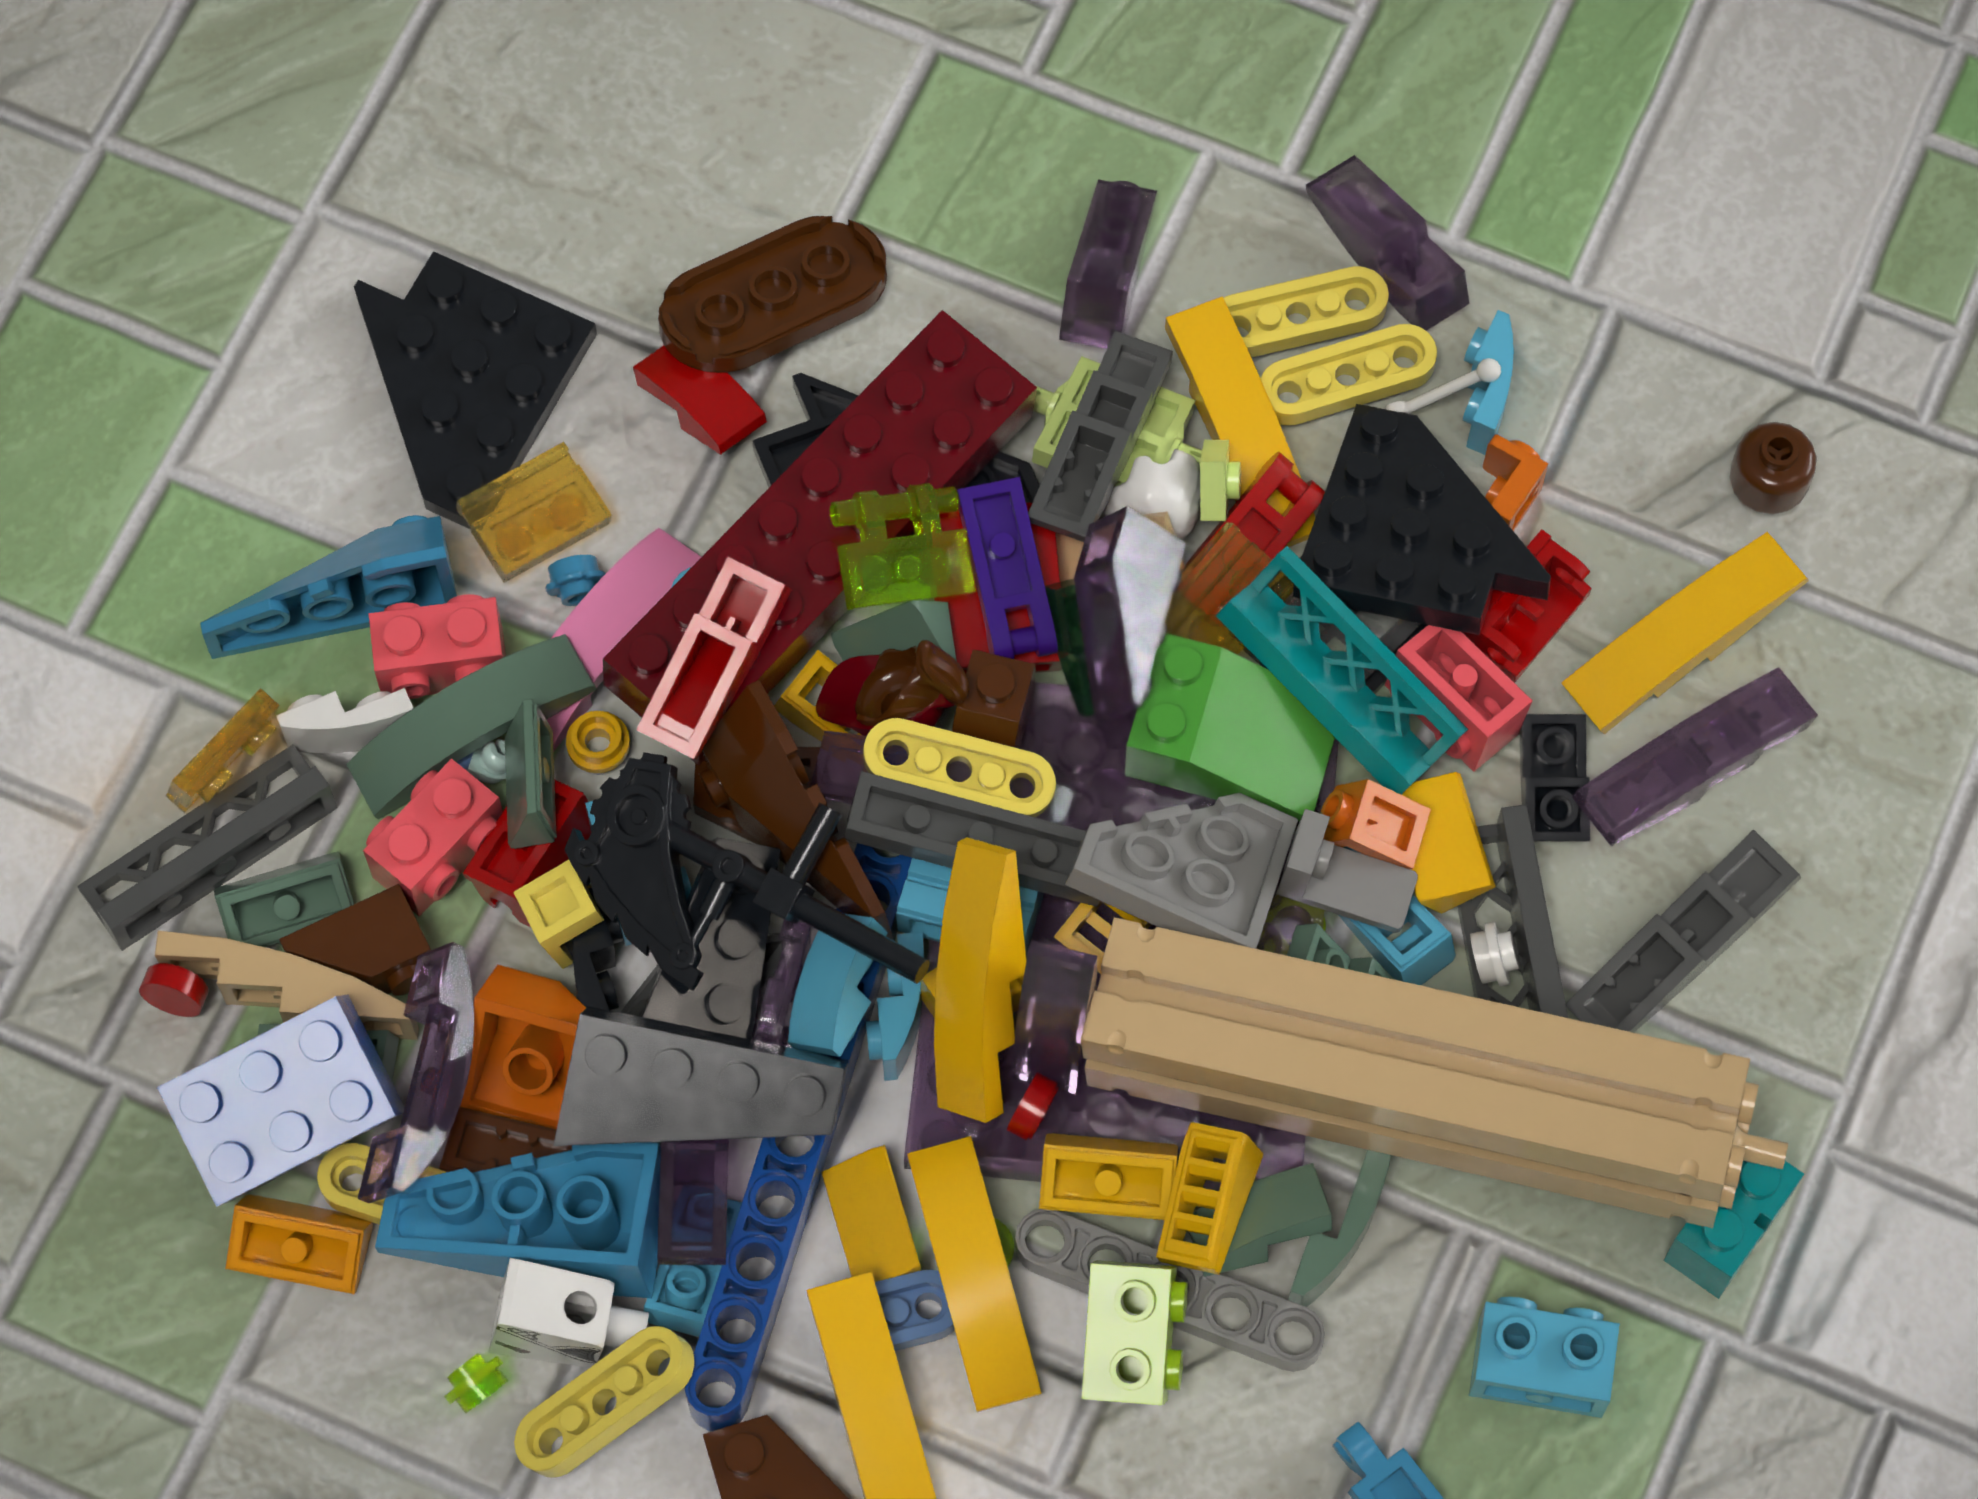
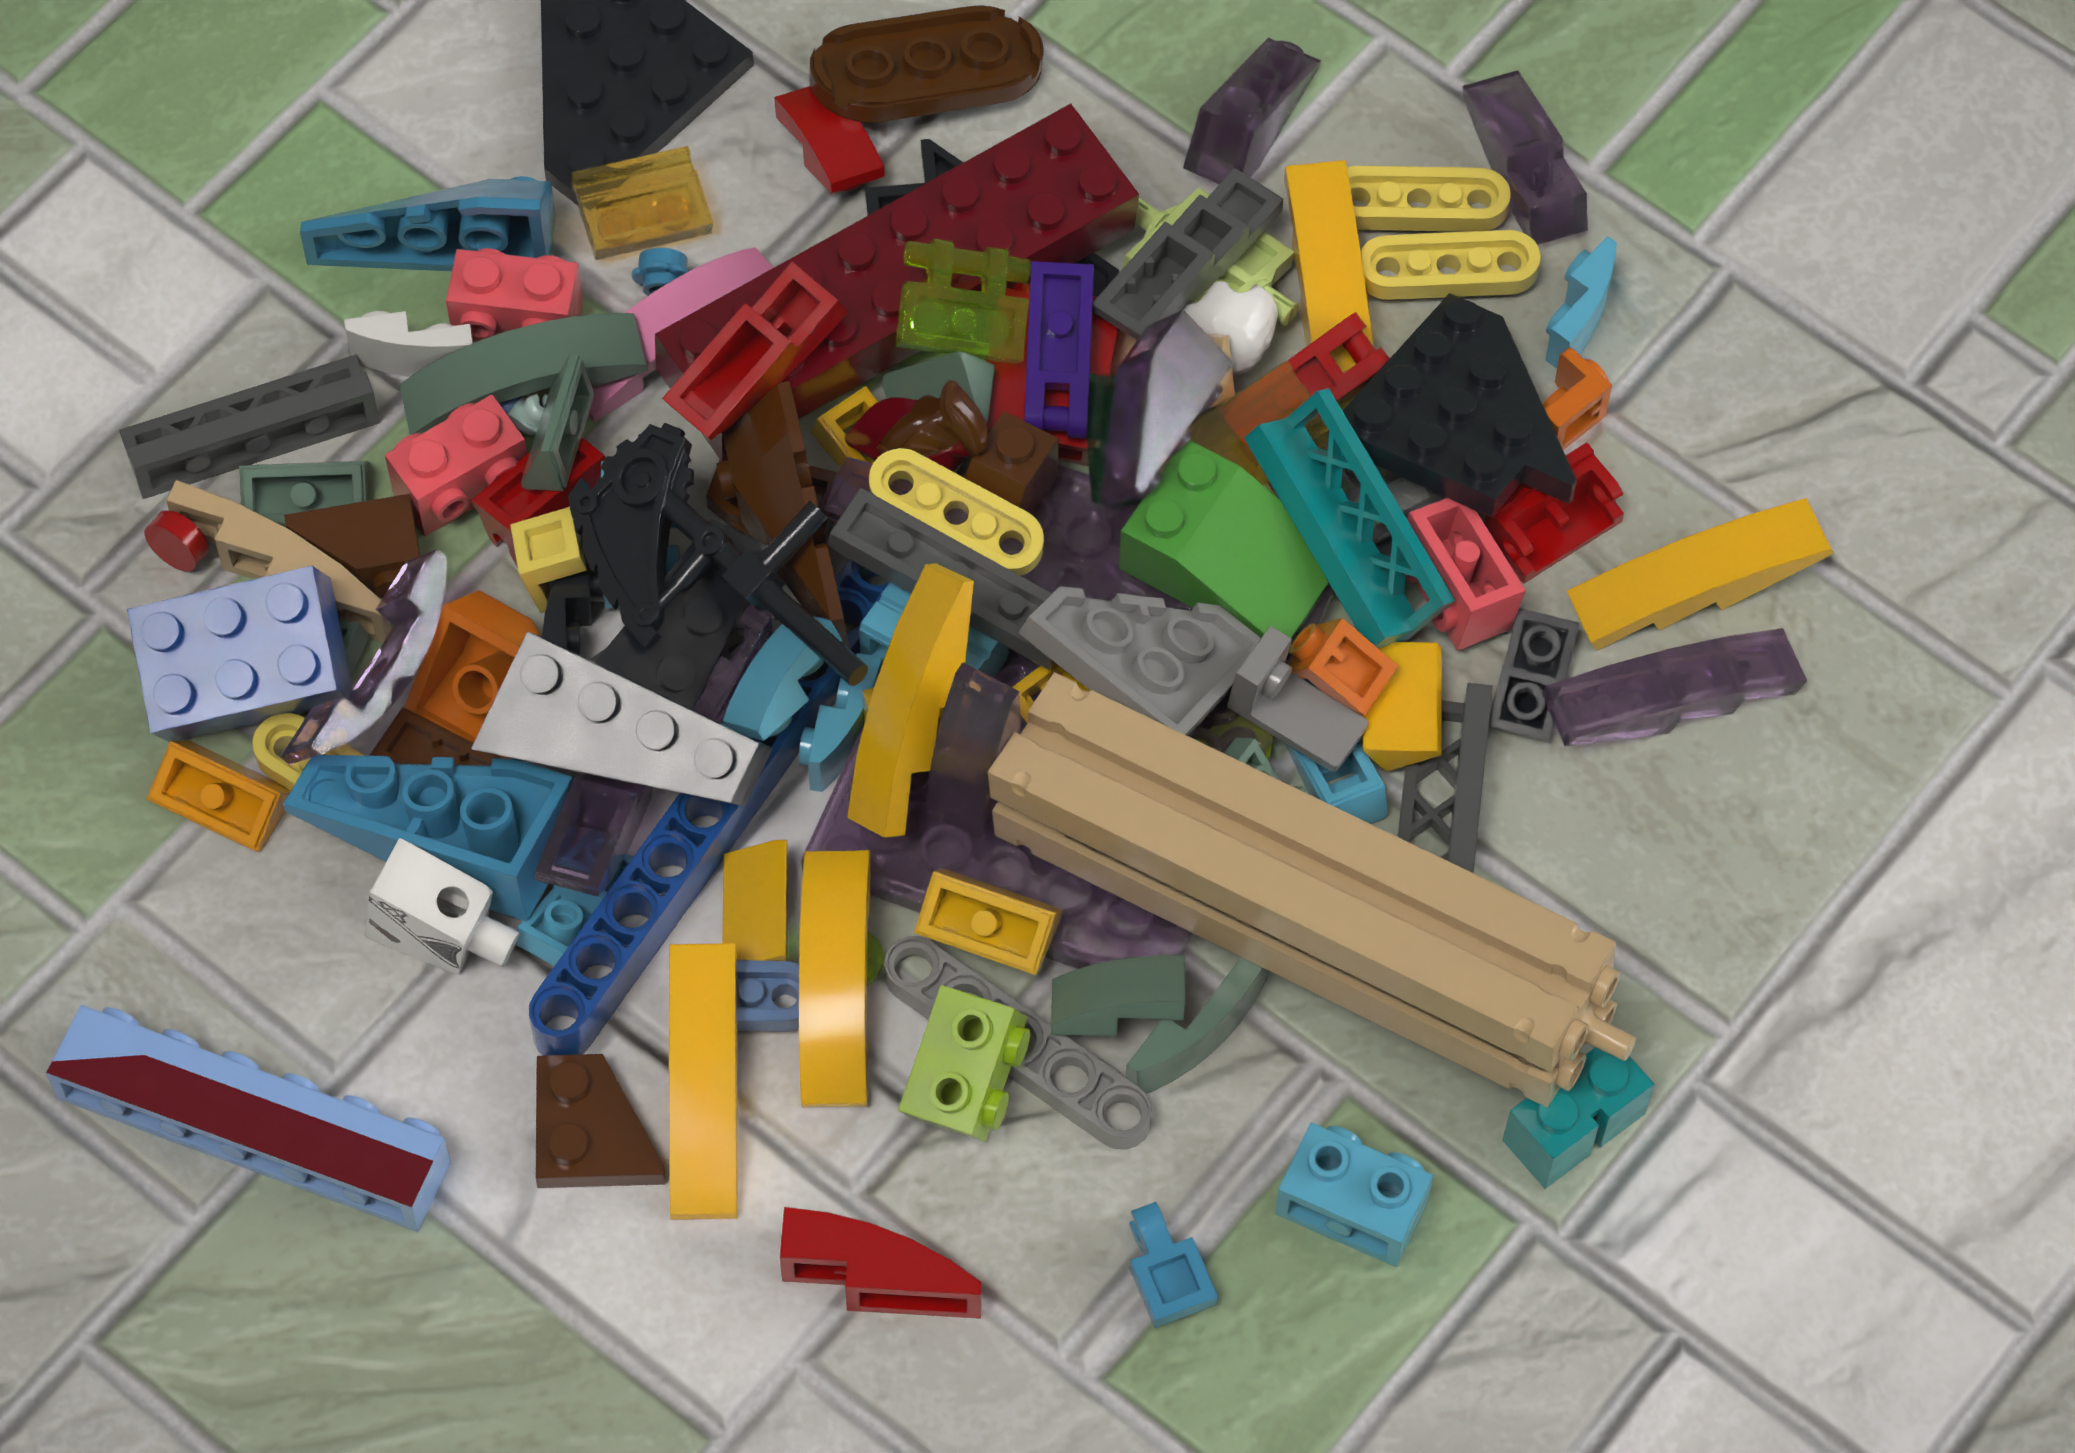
camera: 15 degrees right, 5 degrees down
clear yellow plate [166,688,280,813] -> none
clear neon green plate [444,1353,509,1414] -> none
light yellow plate [514,1326,695,1478] -> none
yellow plate [566,711,630,773] -> none
red tile [1006,1072,1060,1141] -> none
yellow slope [1156,1122,1264,1275] -> none
yellowish green plate [1200,440,1241,521] -> none
white hinge [1385,358,1501,414] -> none
white plate [1470,921,1520,987] -> none
dark grey slope [1566,829,1801,1033] -> none
reddish brown head [1729,422,1817,514] -> none

